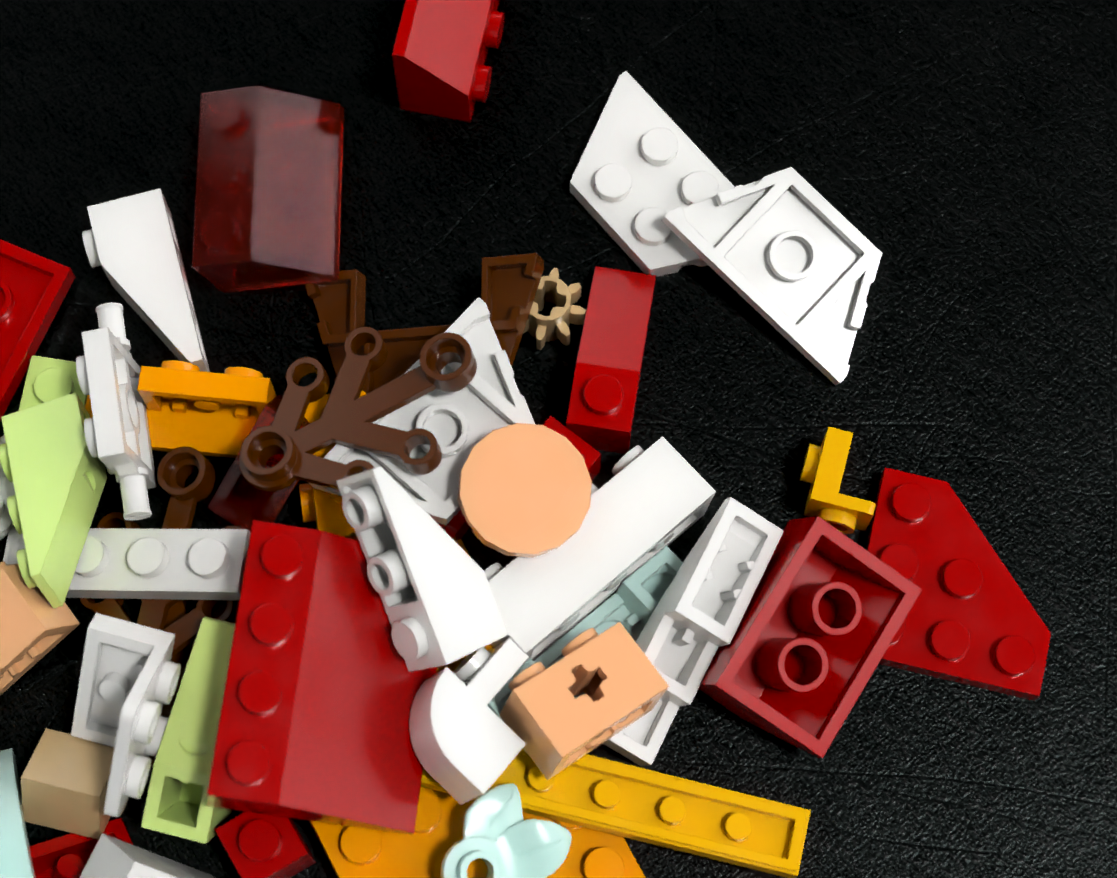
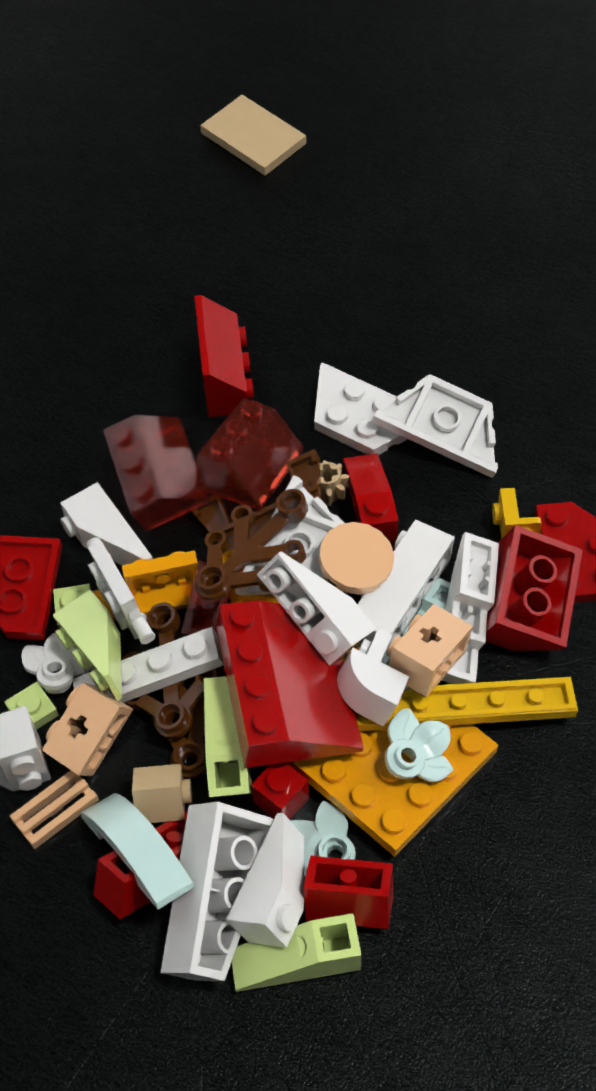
camera: 15 degrees left, 15 degrees down
white bracket [71,613,181,818] -> none
none -> clear red slope [195,398,303,511]

